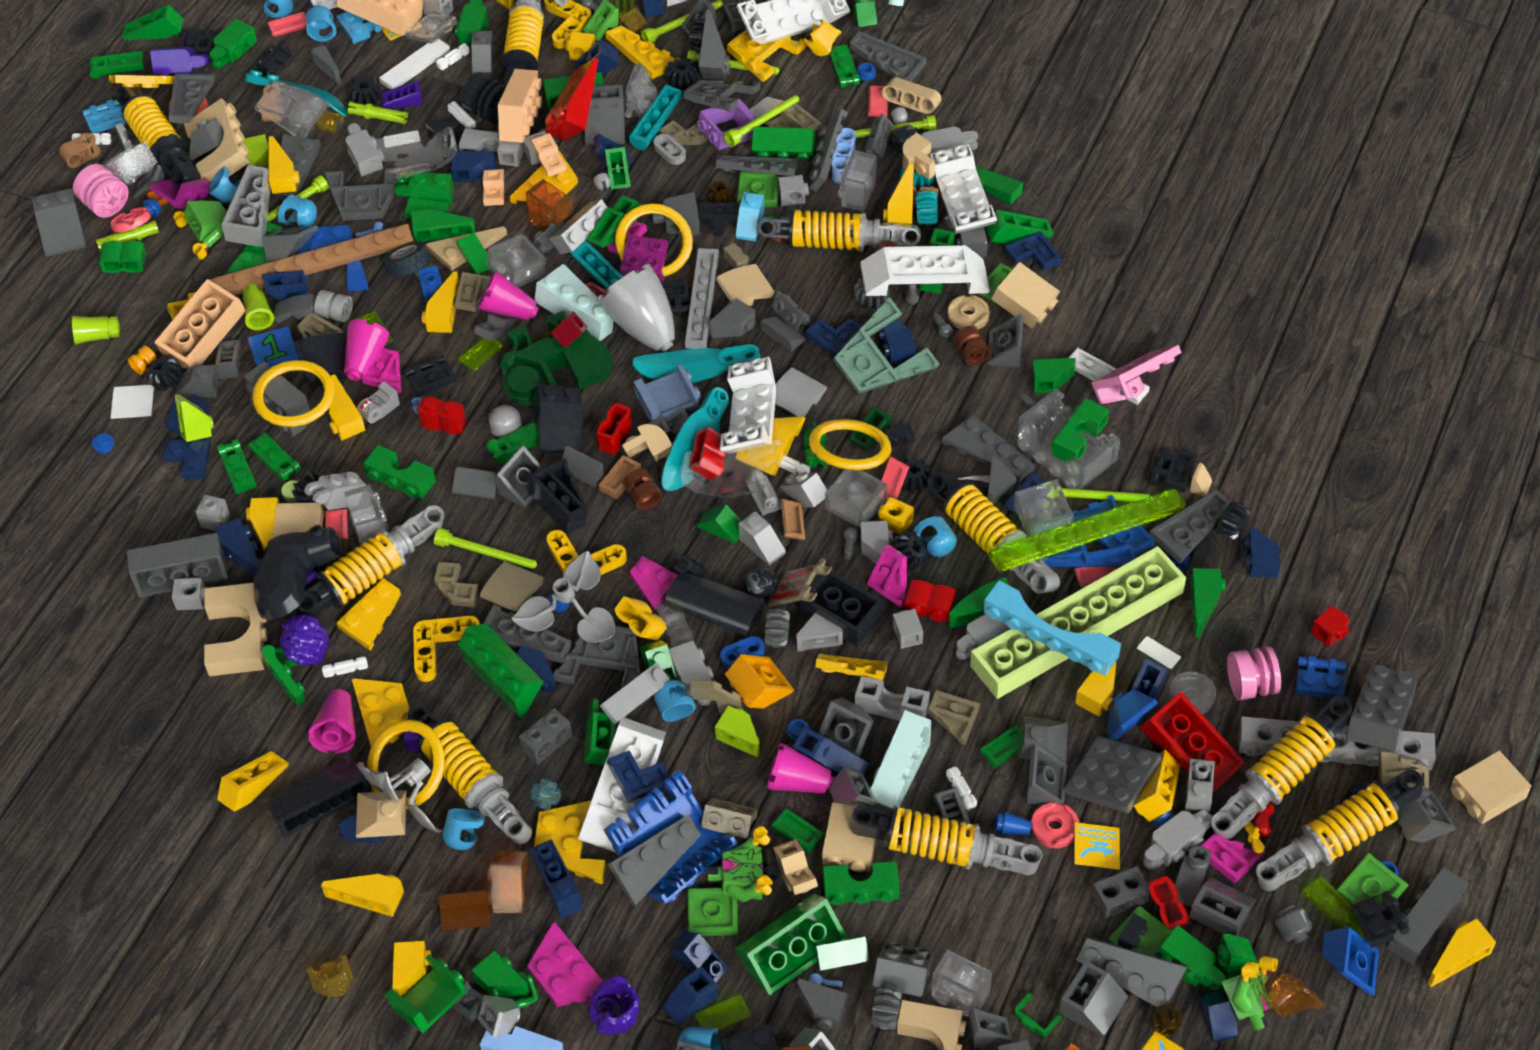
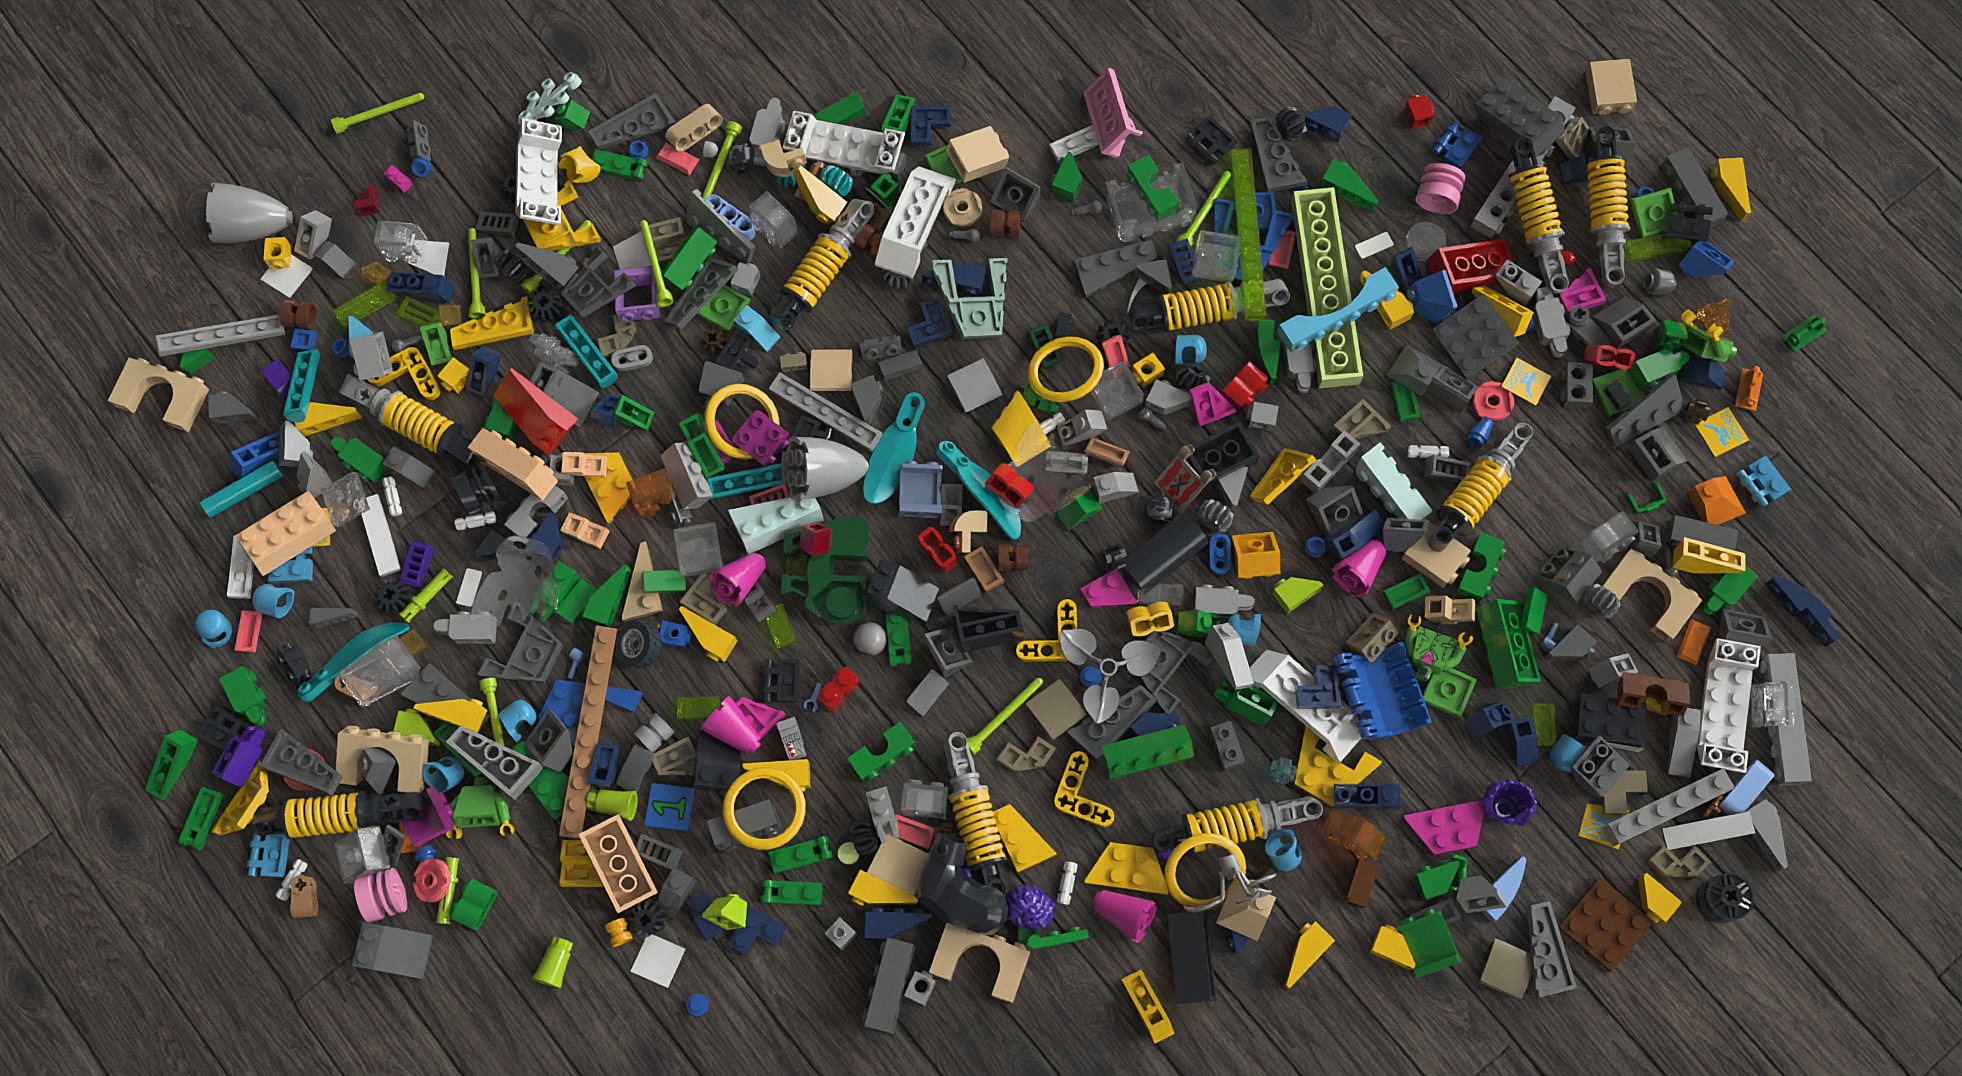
camera: 60 degrees left, 20 degrees up
light grey tile [115,123,133,151] -> none
clear yellow hair [307,955,354,998] -> none
light grey hinge [593,173,610,191] -> none
dark grey wing [608,814,701,907] -> none
dark tan tile [690,680,743,714] -> none
white slope [720,357,776,454] -> none
dark grey hinge [865,113,893,158] -> none
tan slope [1190,463,1212,496] -> none
yellow piece [1244,822,1265,853] -> none

